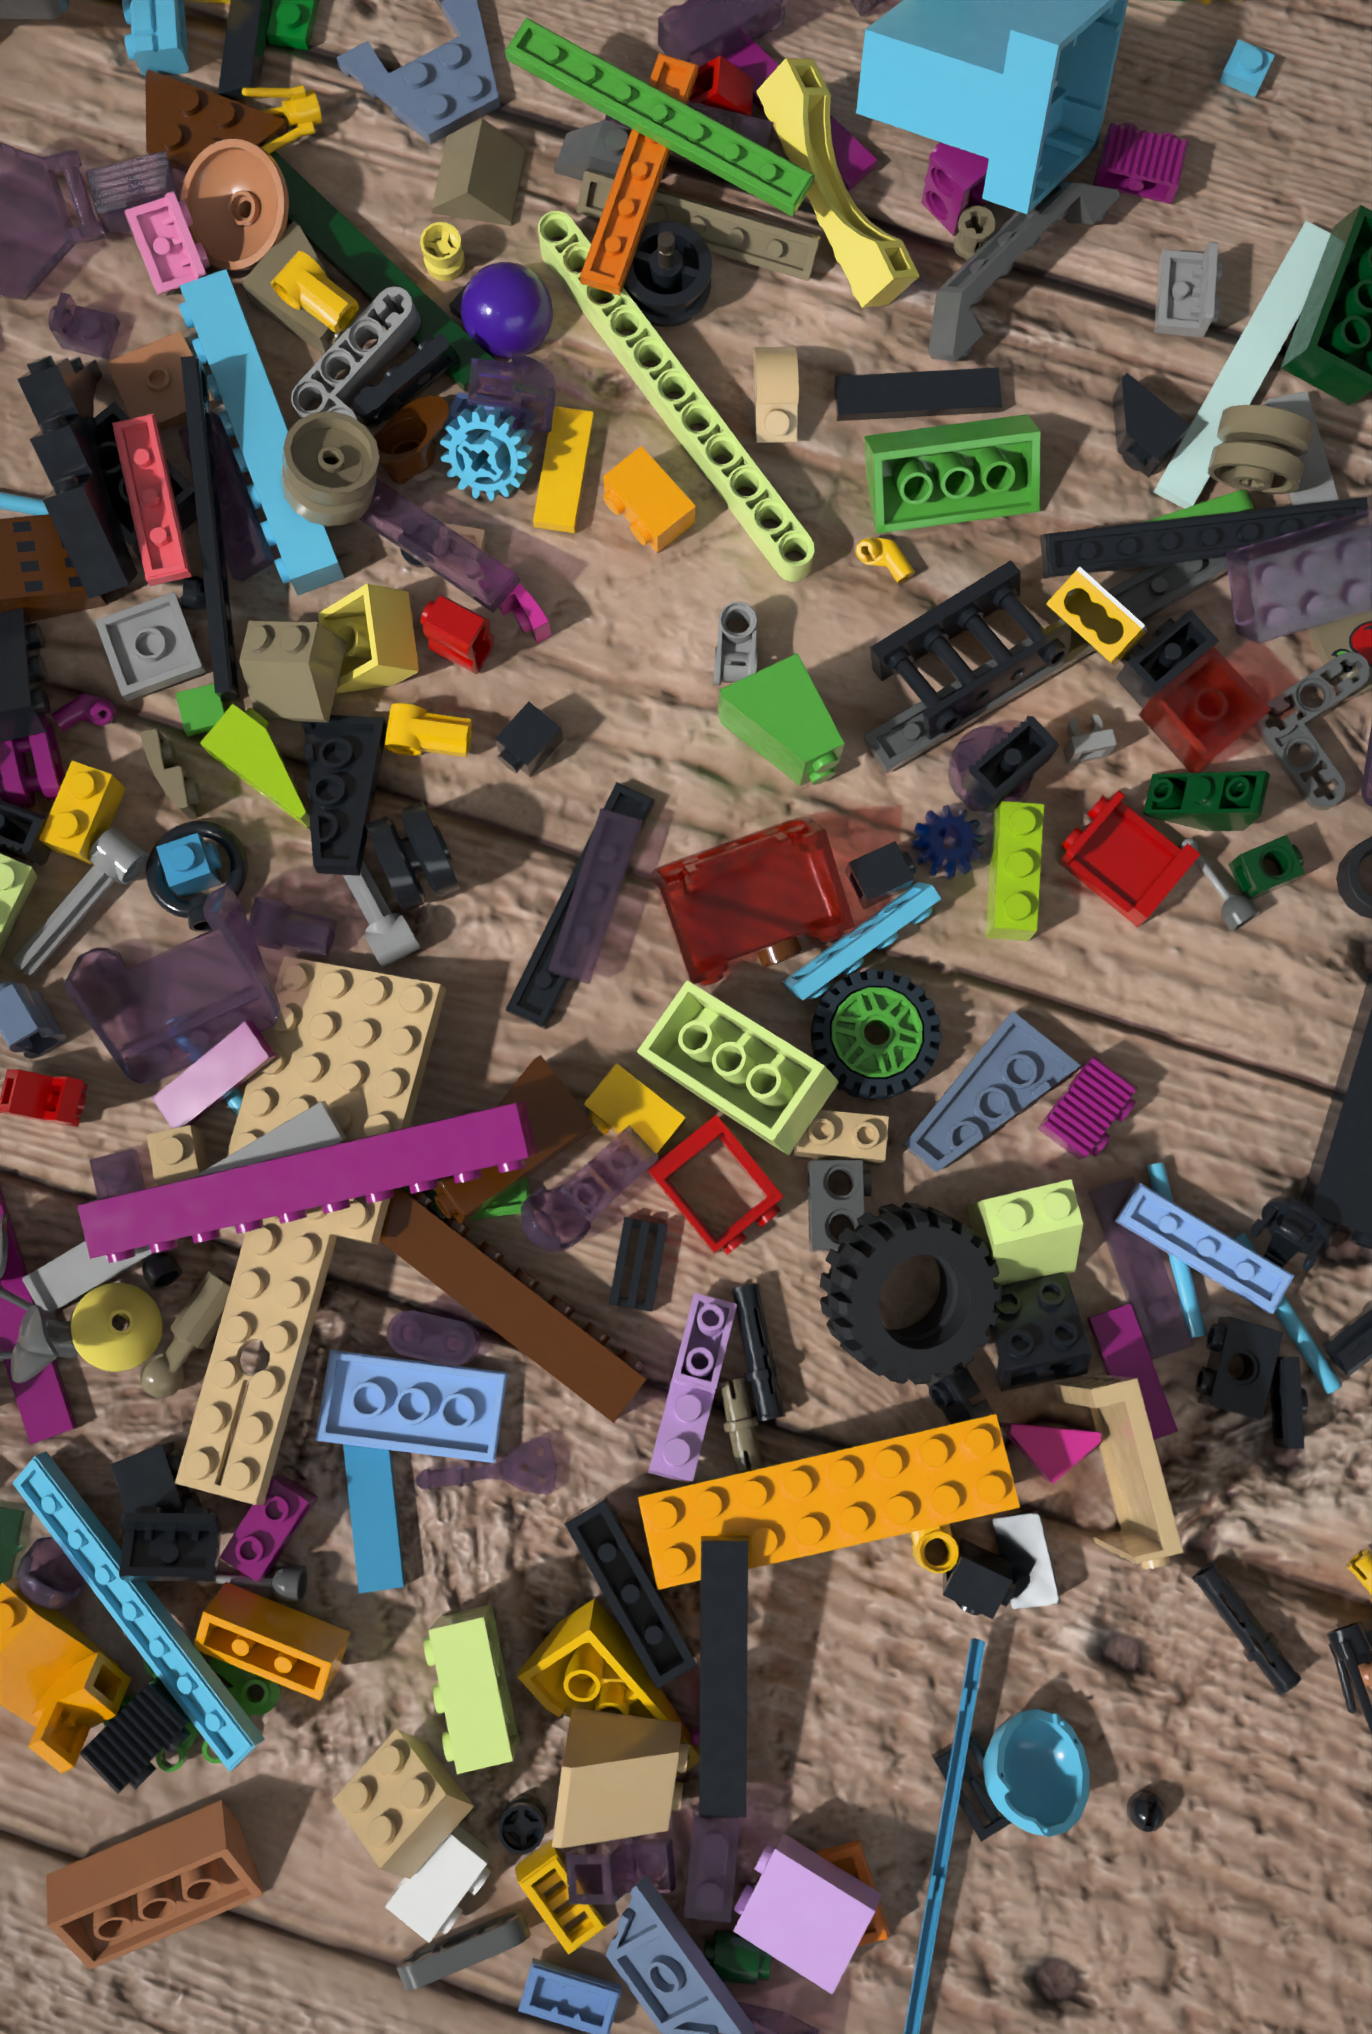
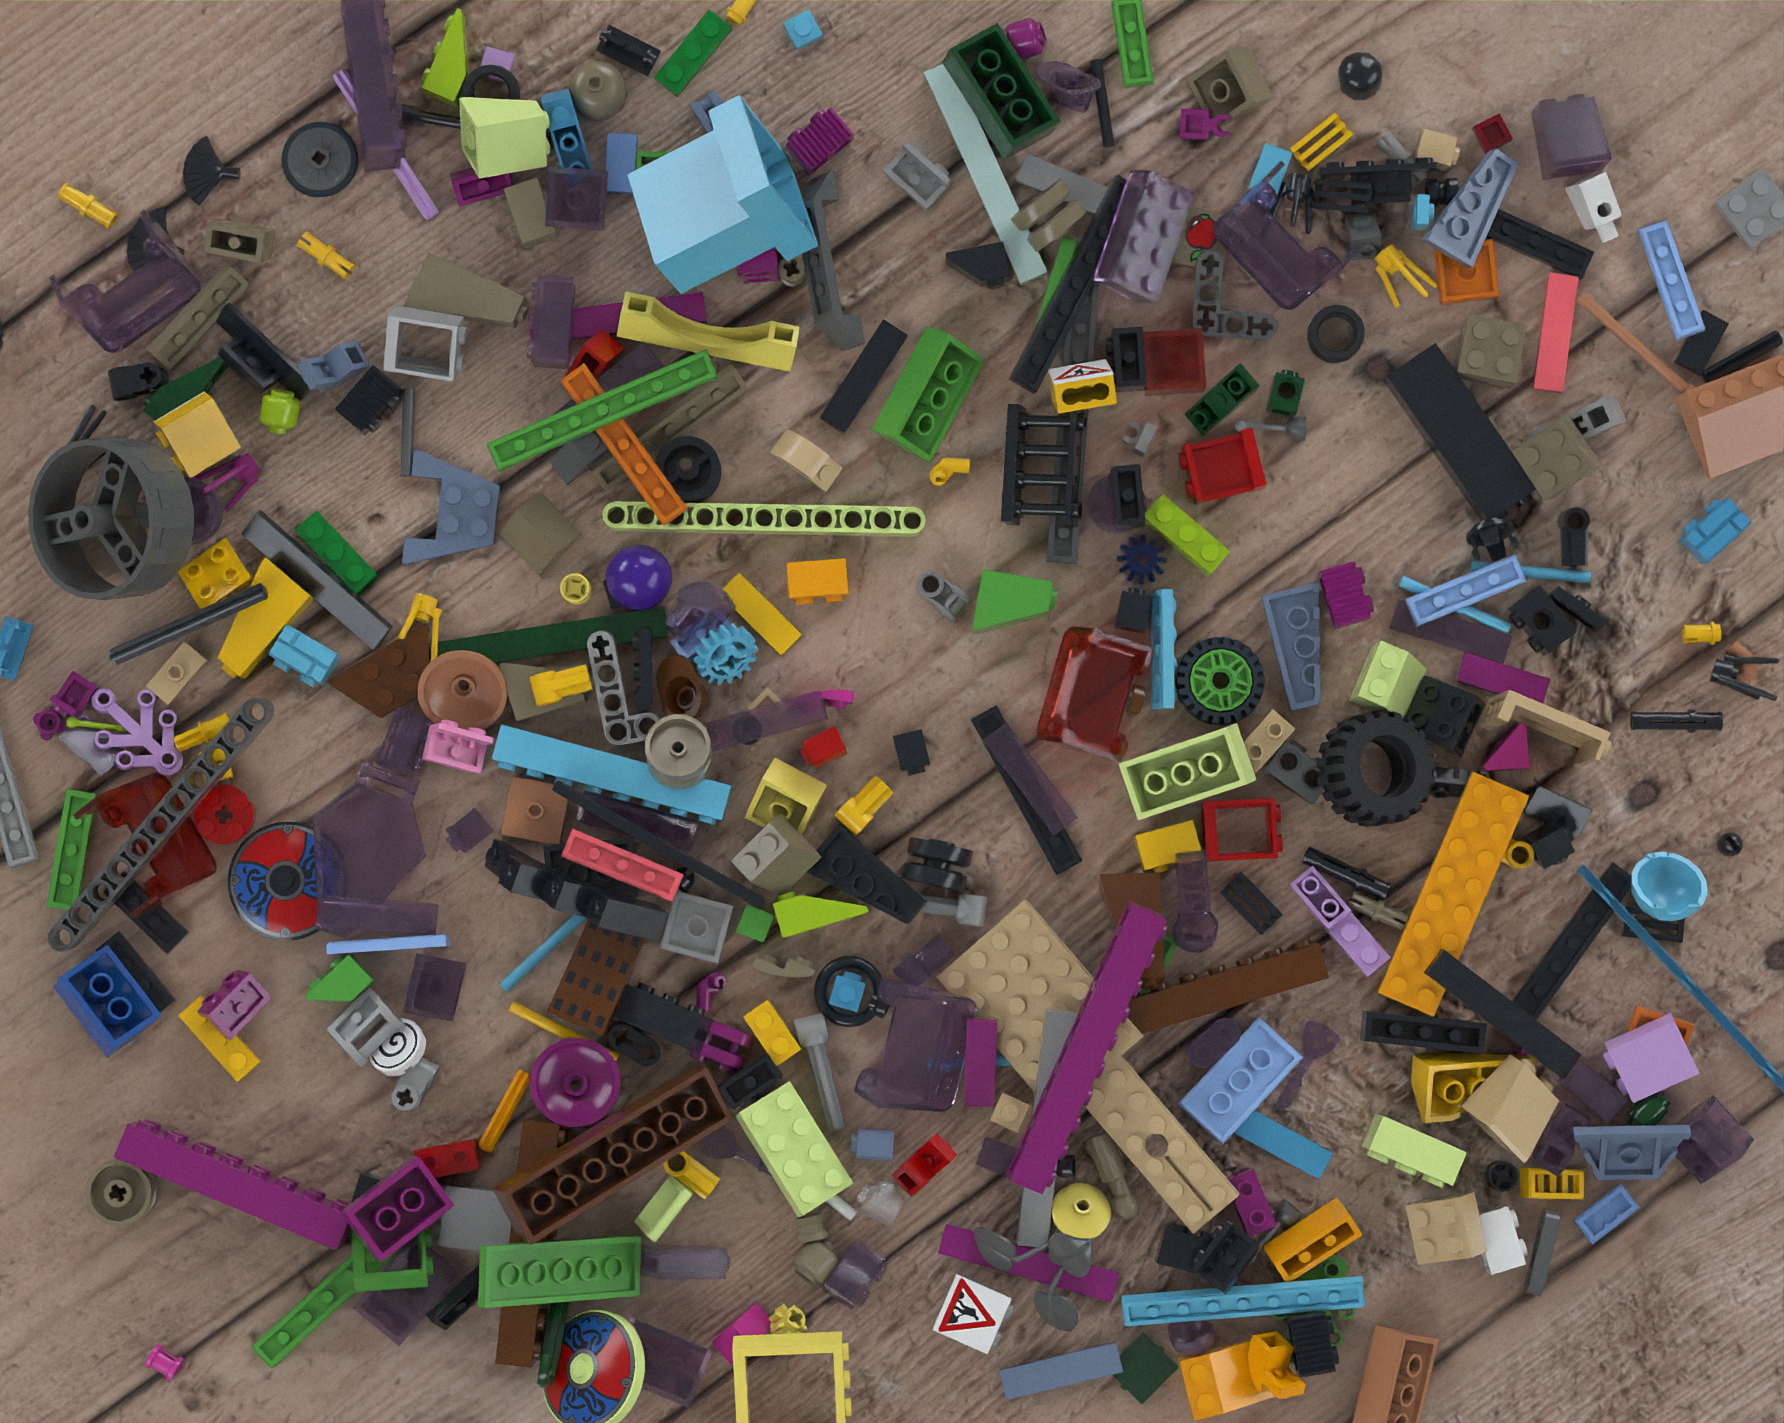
camera: 50 degrees left, 5 degrees up
none -> black tile [1512,862,1631,1020]

